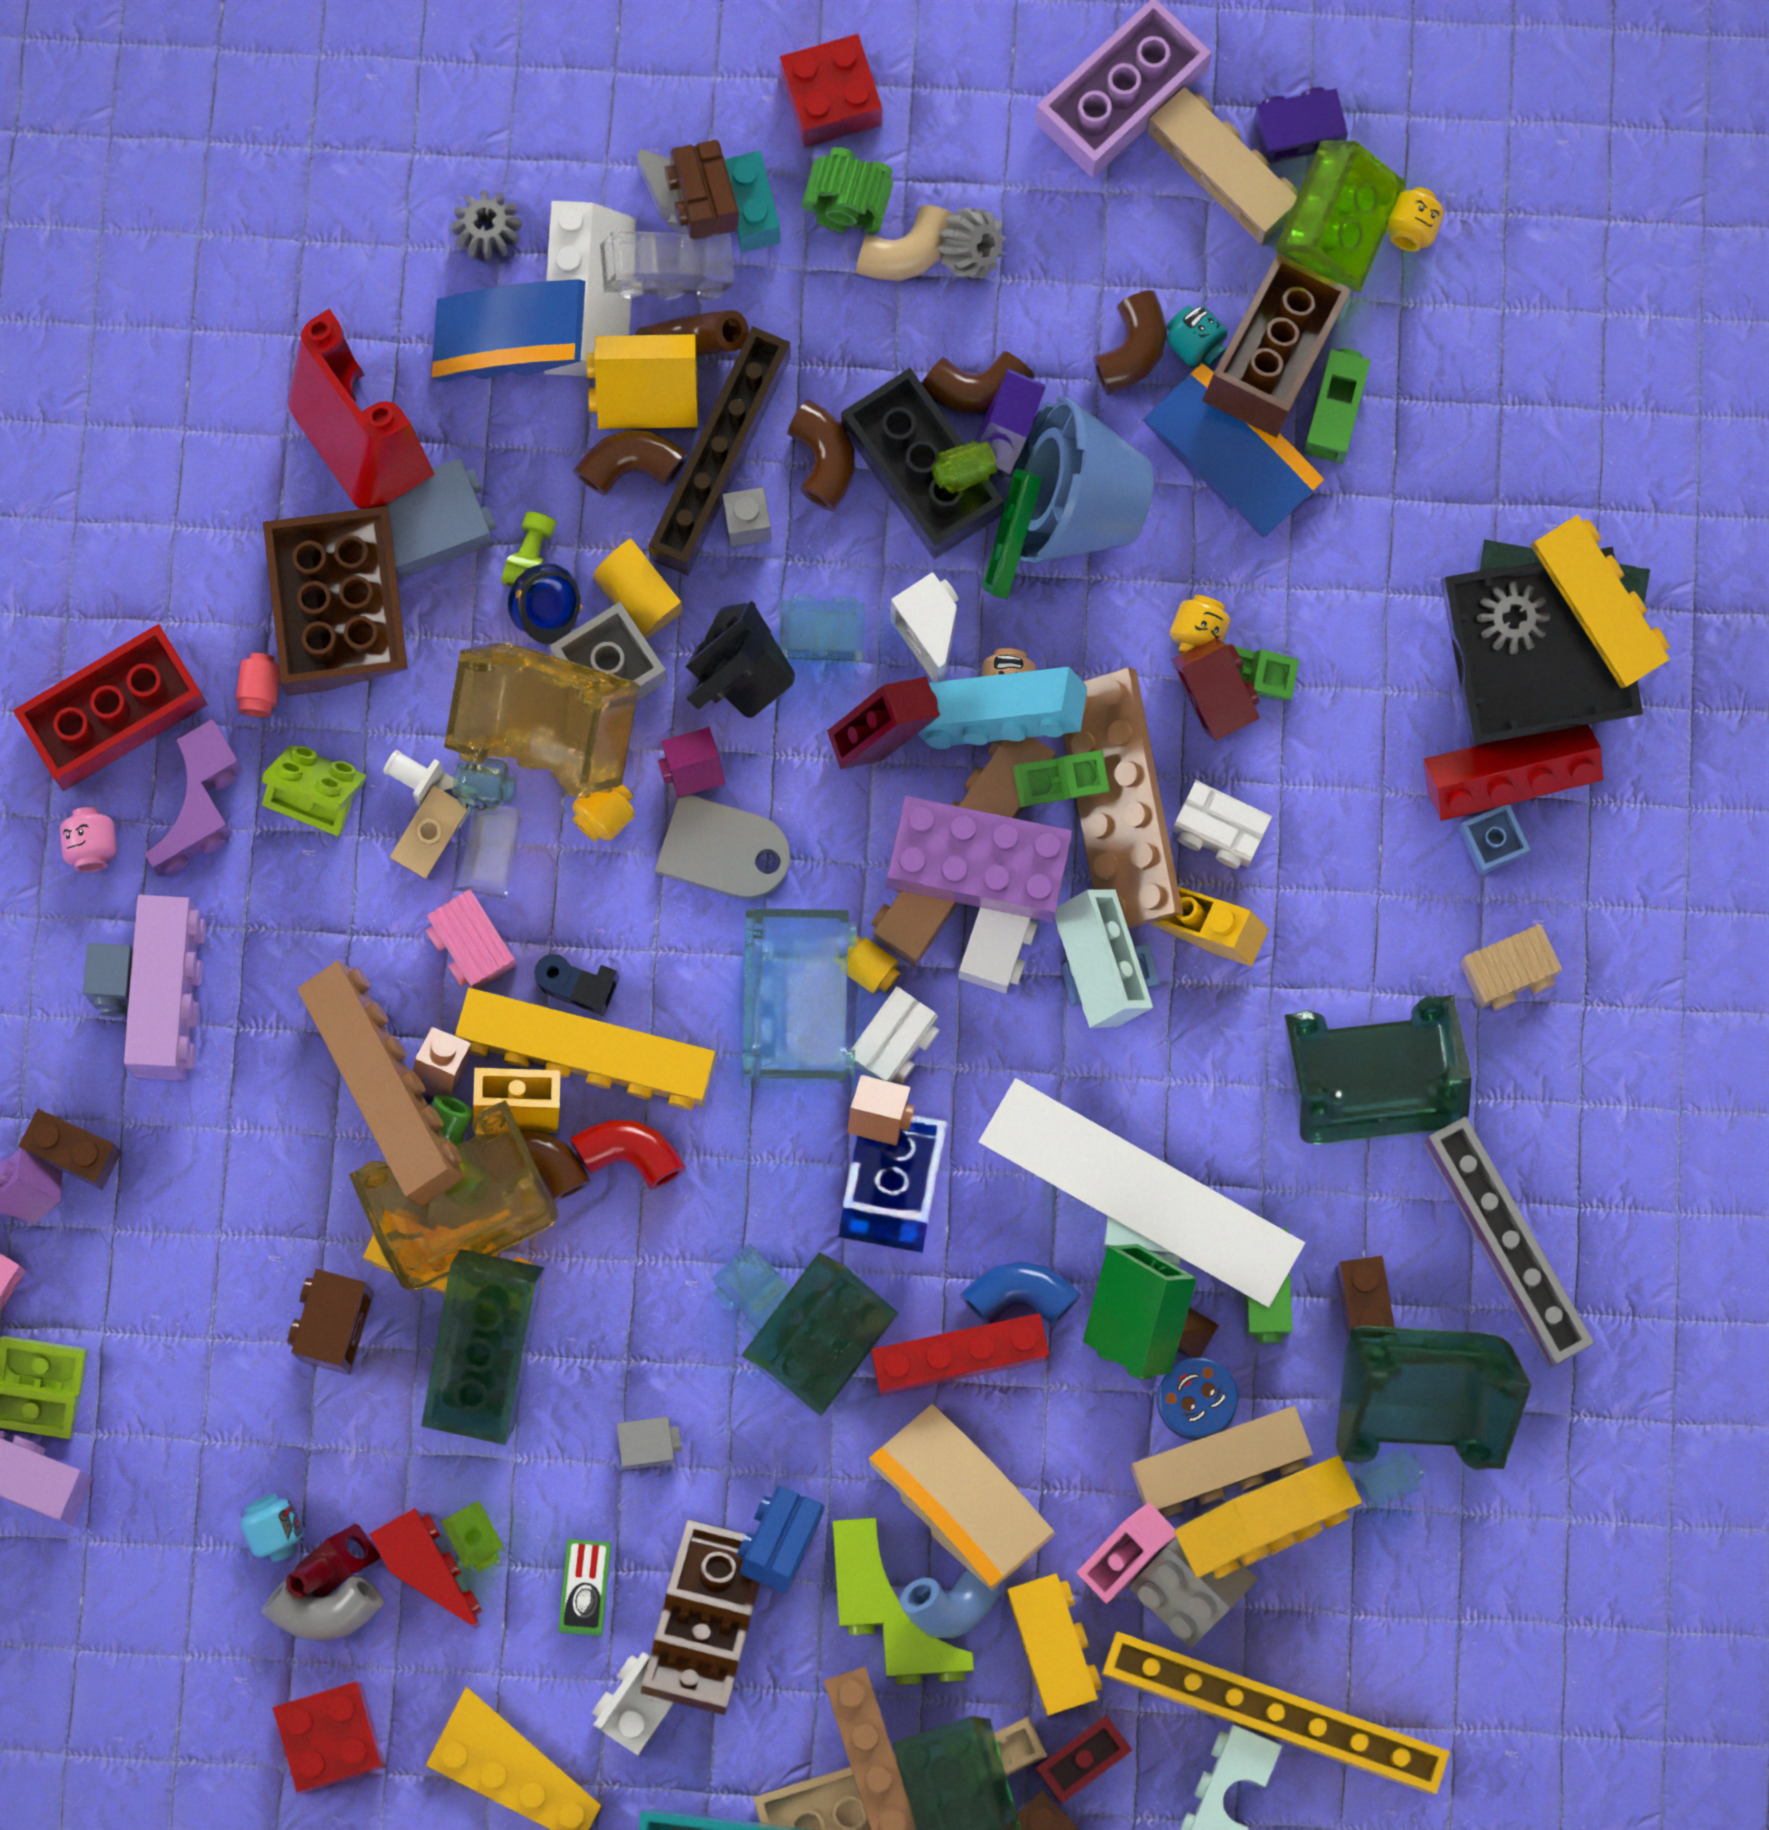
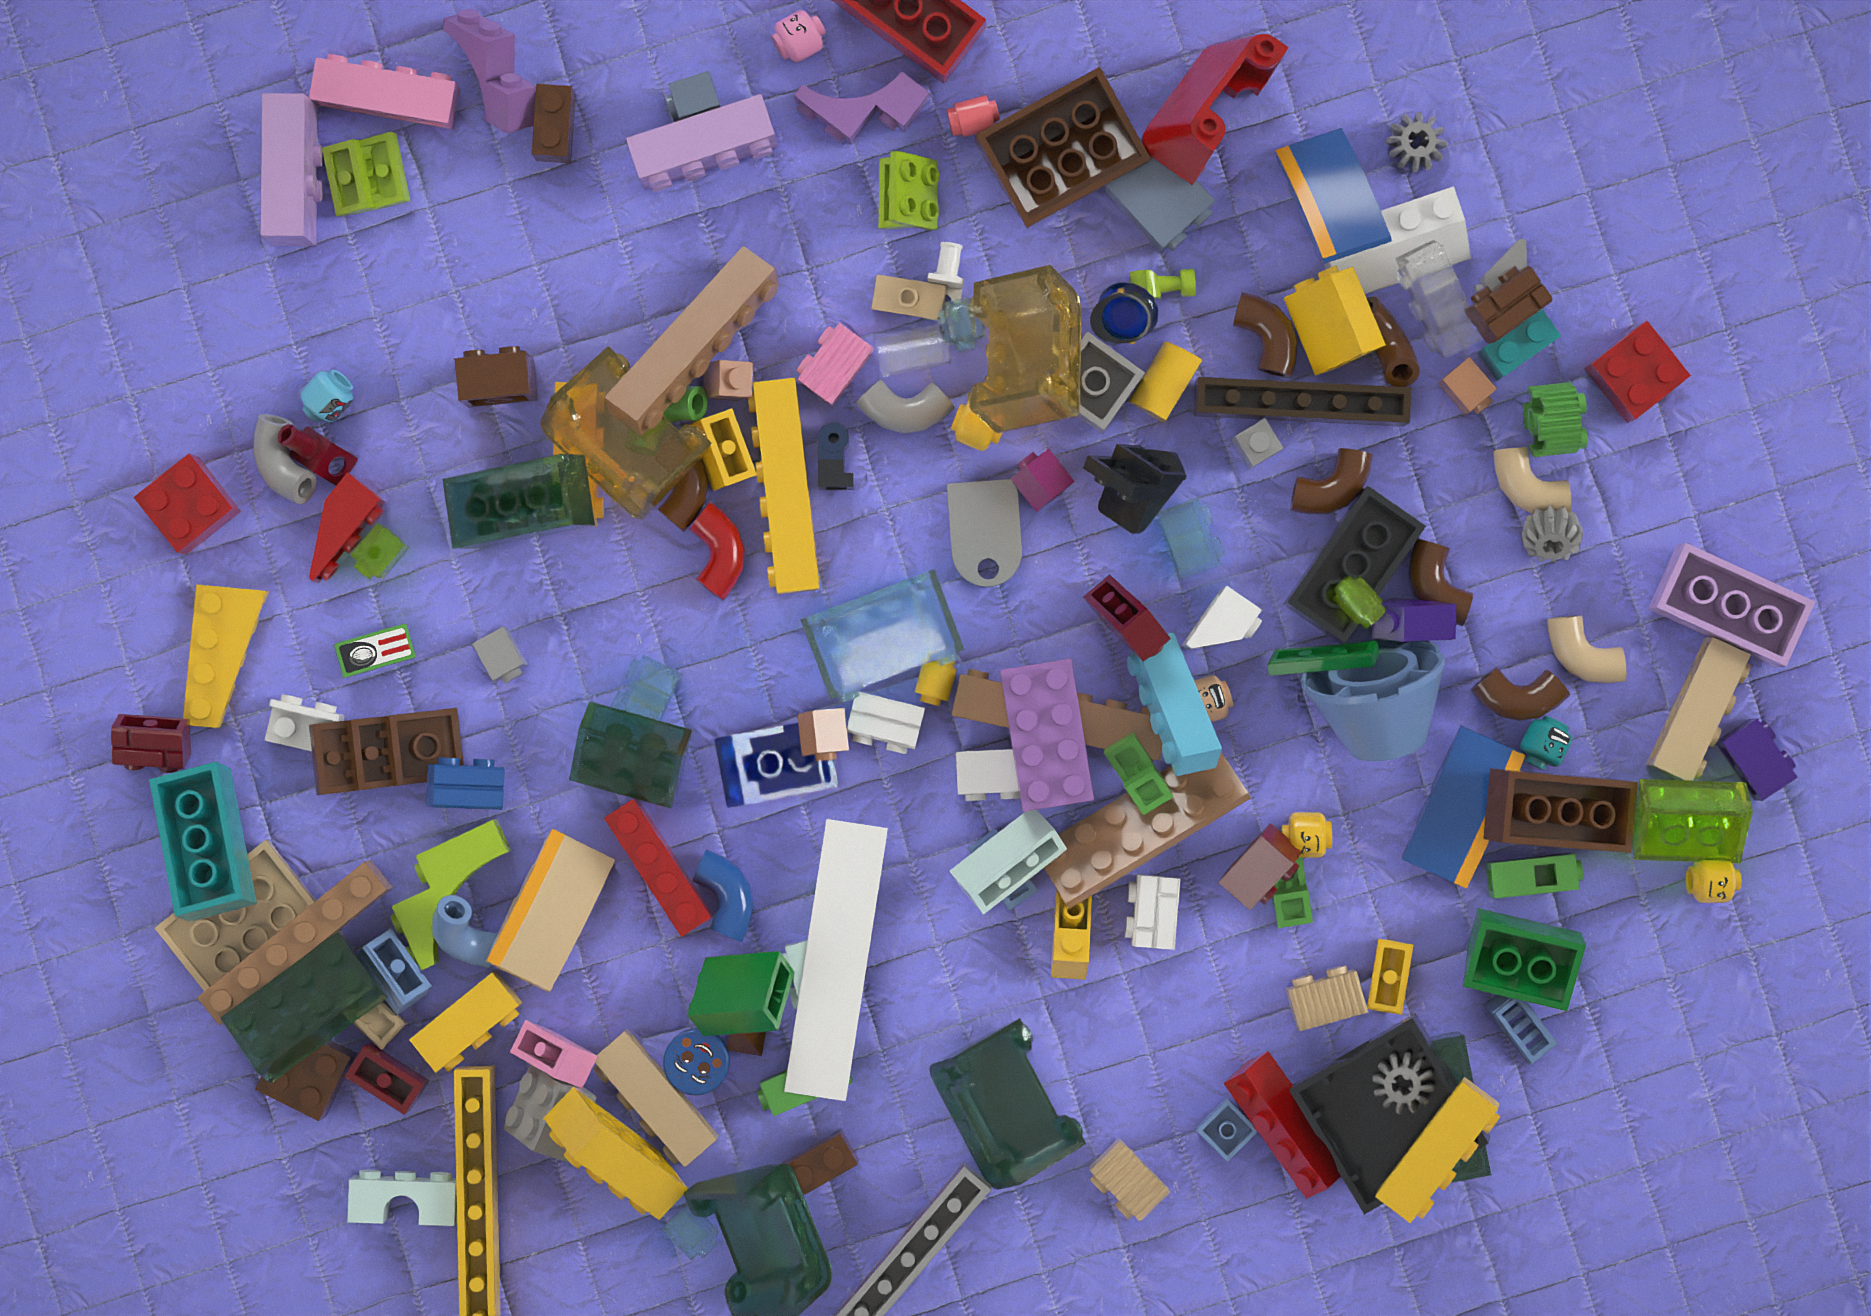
camera: 70 degrees right, 10 degrees up
none -> medium blue brick [356,929,432,1015]
none -> light grey cylinder [856,380,955,433]
none -> tan brick [1285,965,1368,1031]
none -> yellow brick [1367,938,1414,1015]
none -> nougat brick [1438,357,1497,415]
none -> green slope [1463,908,1586,1011]
none -> medium blue slope [1484,995,1558,1065]
none -> tan cylinder [1547,615,1627,683]

